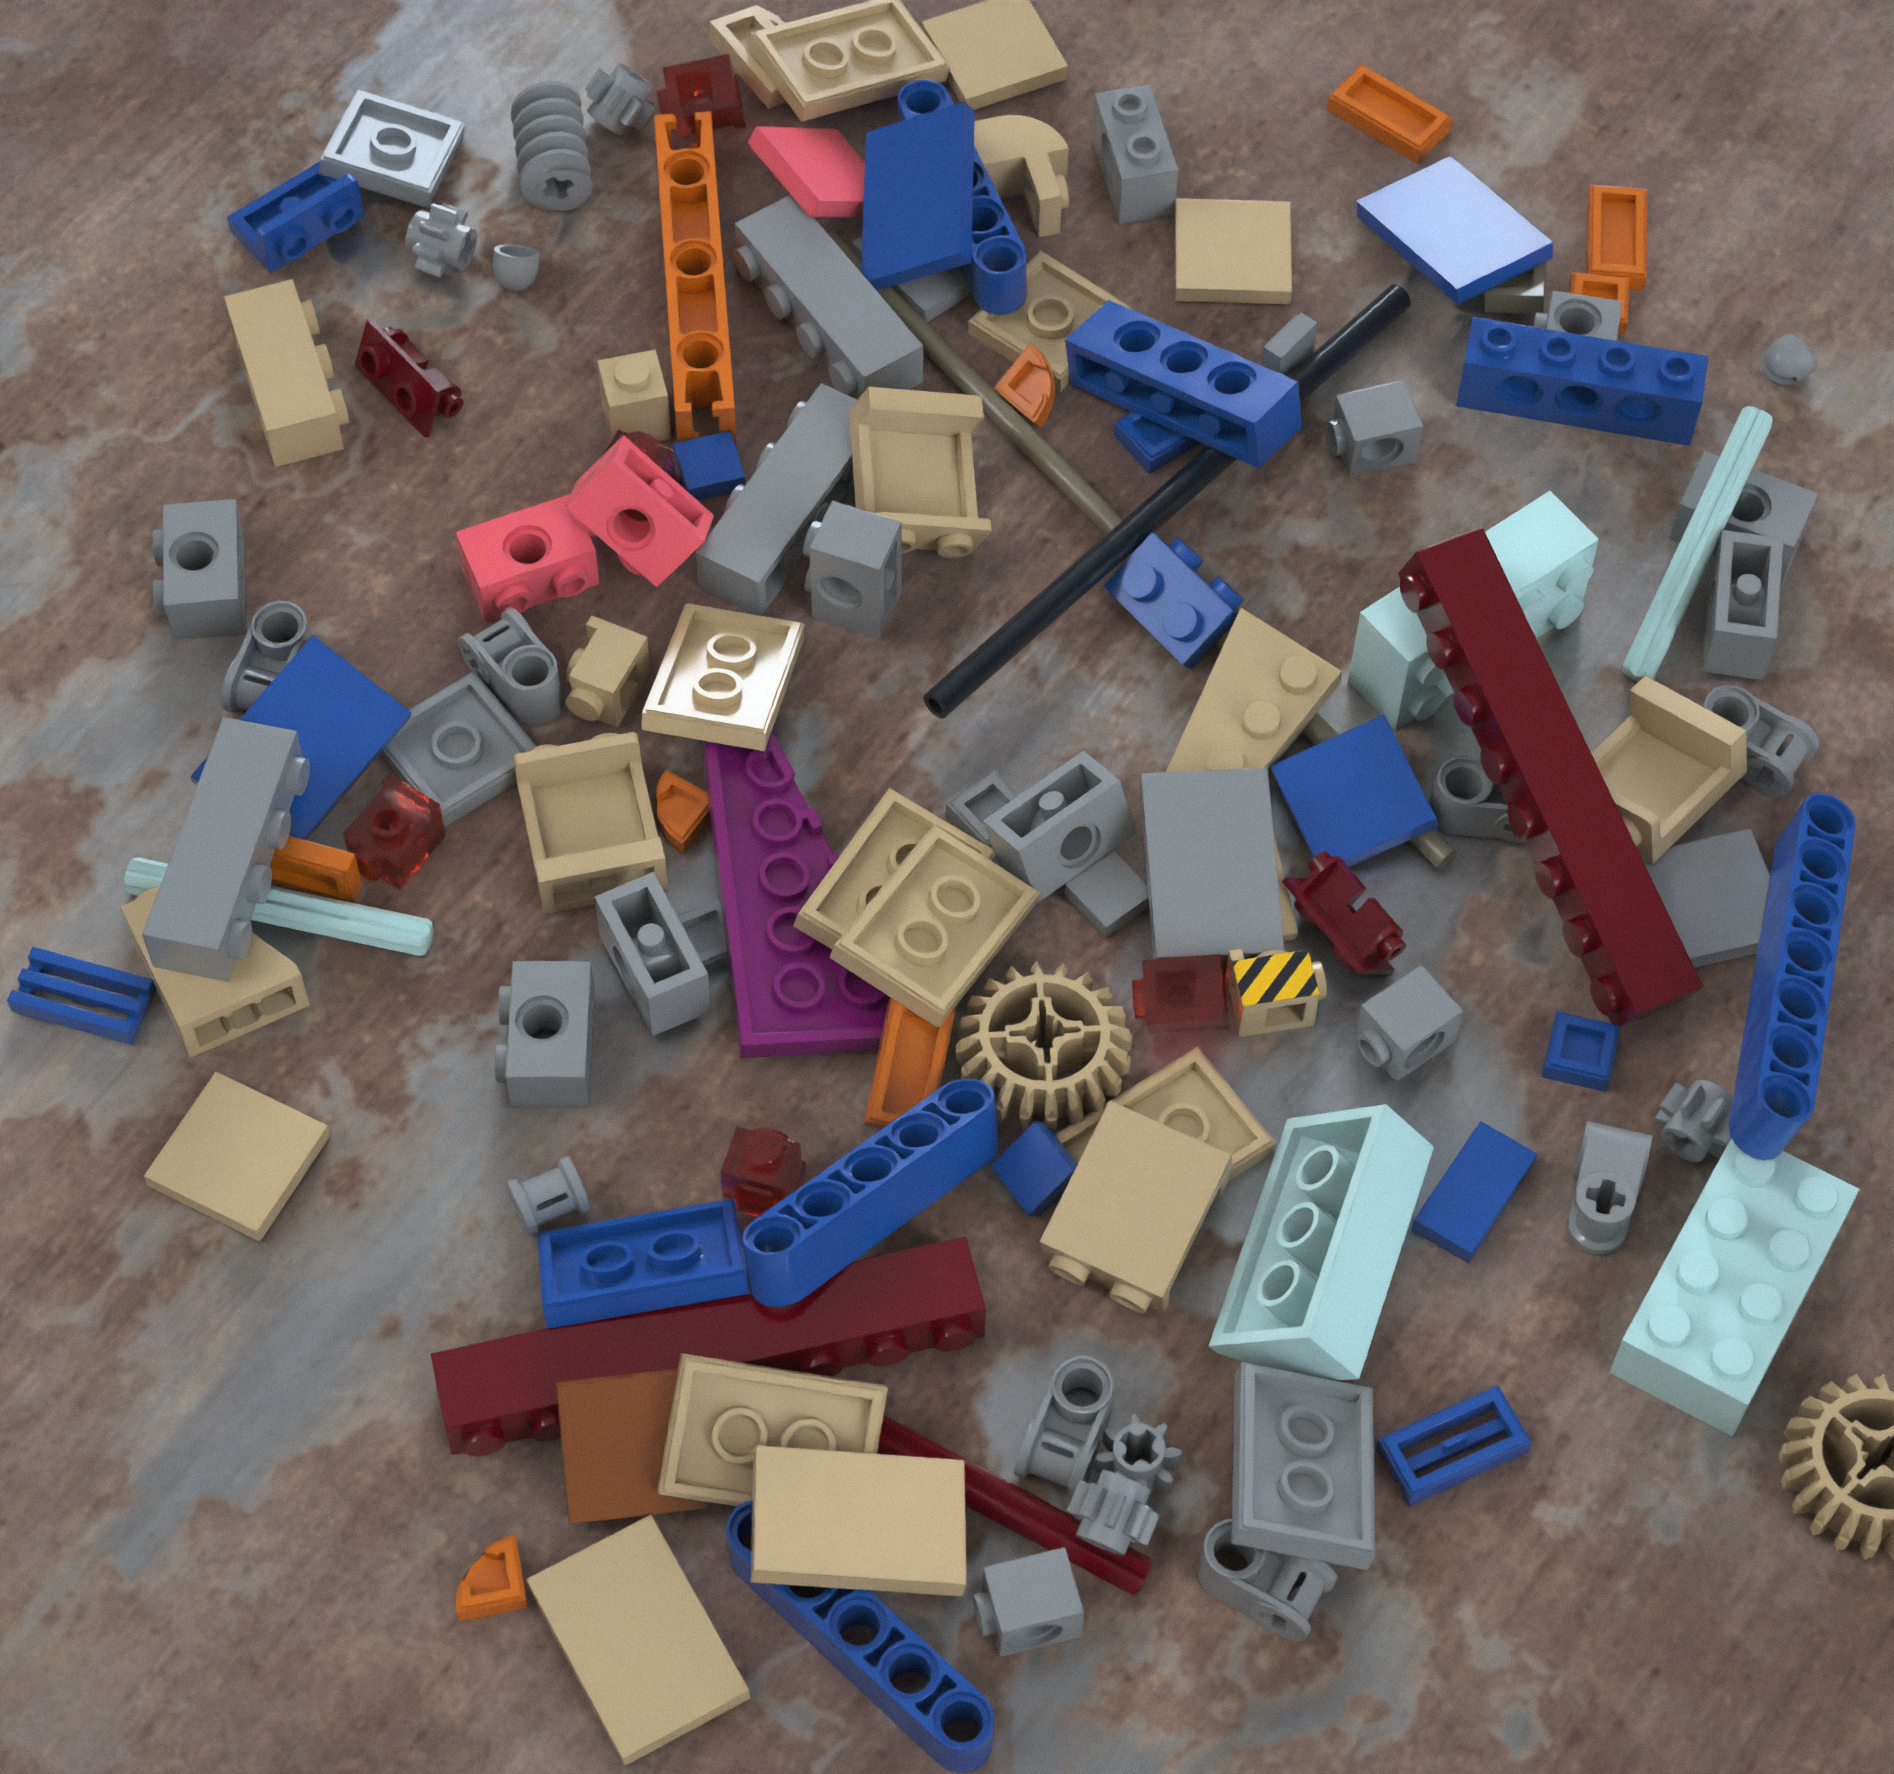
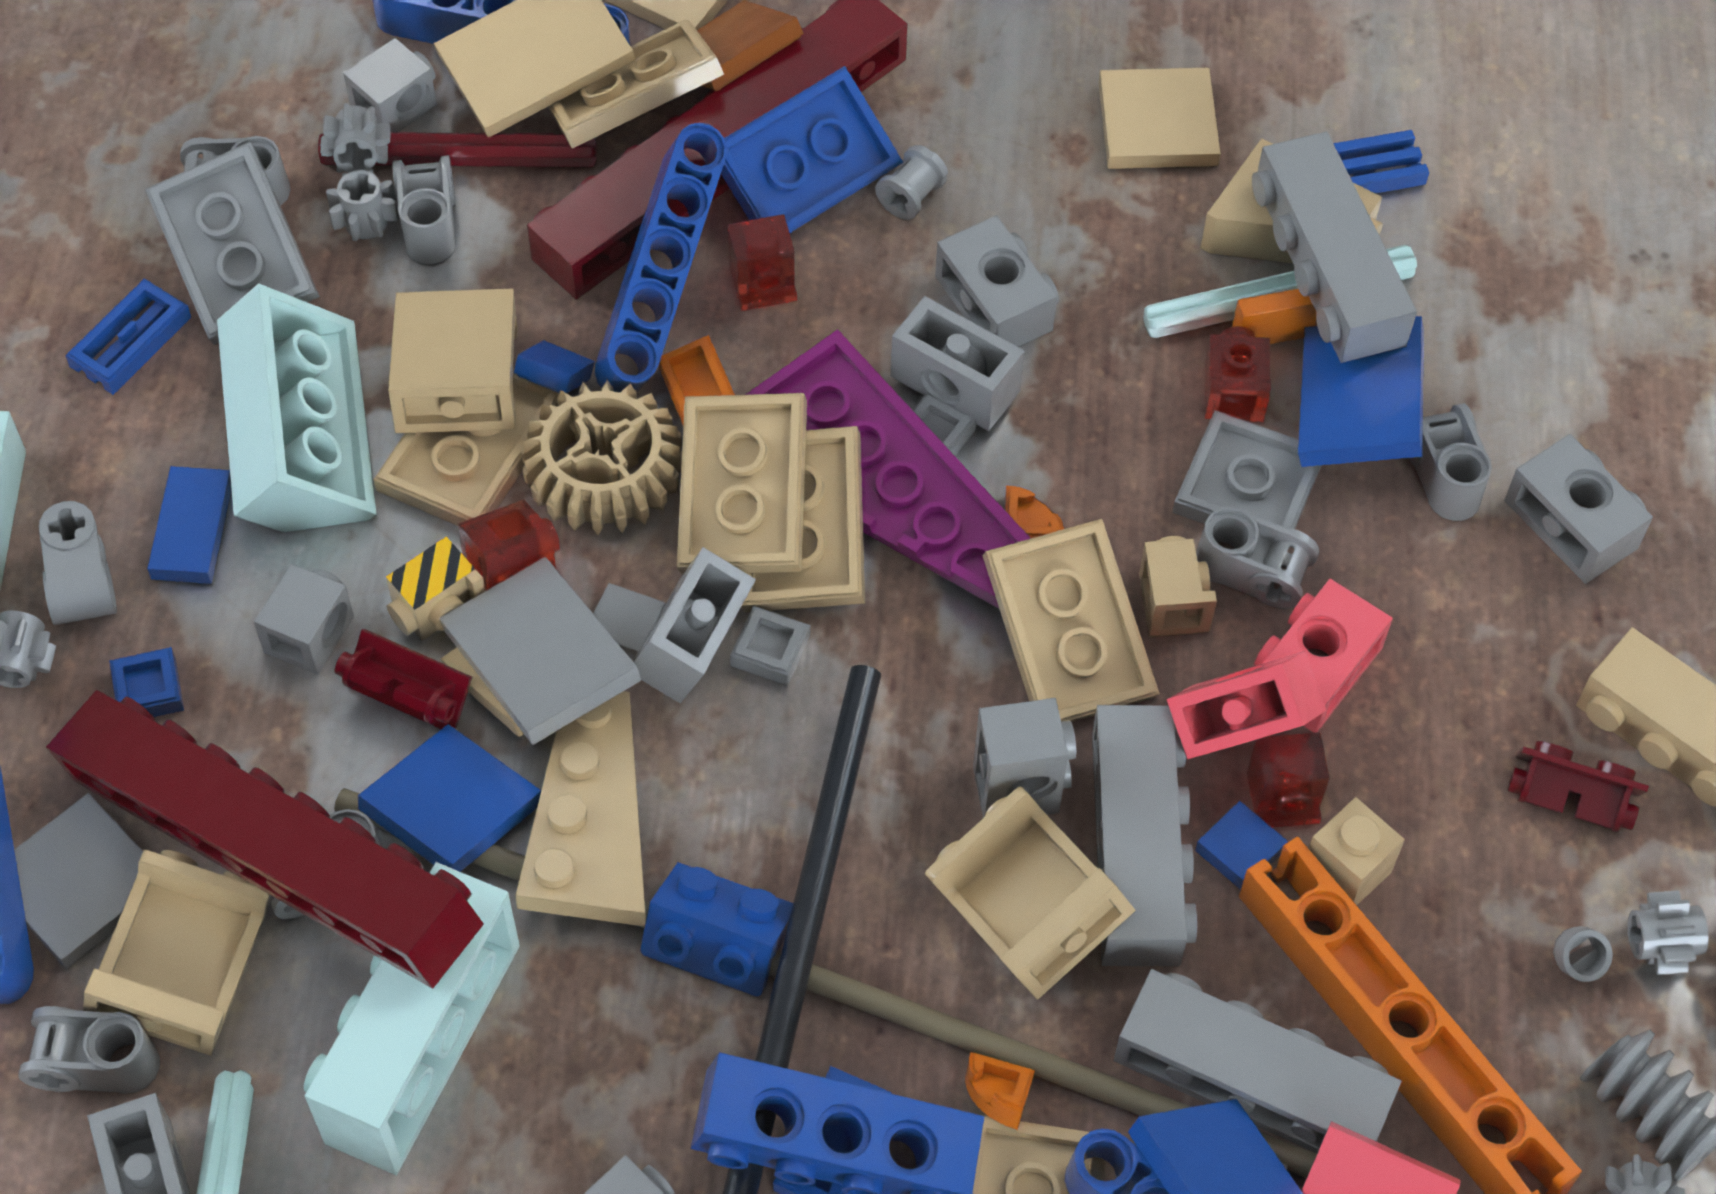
camera: 150 degrees right, 0 degrees up
tan panel [513,732,669,914] -> none

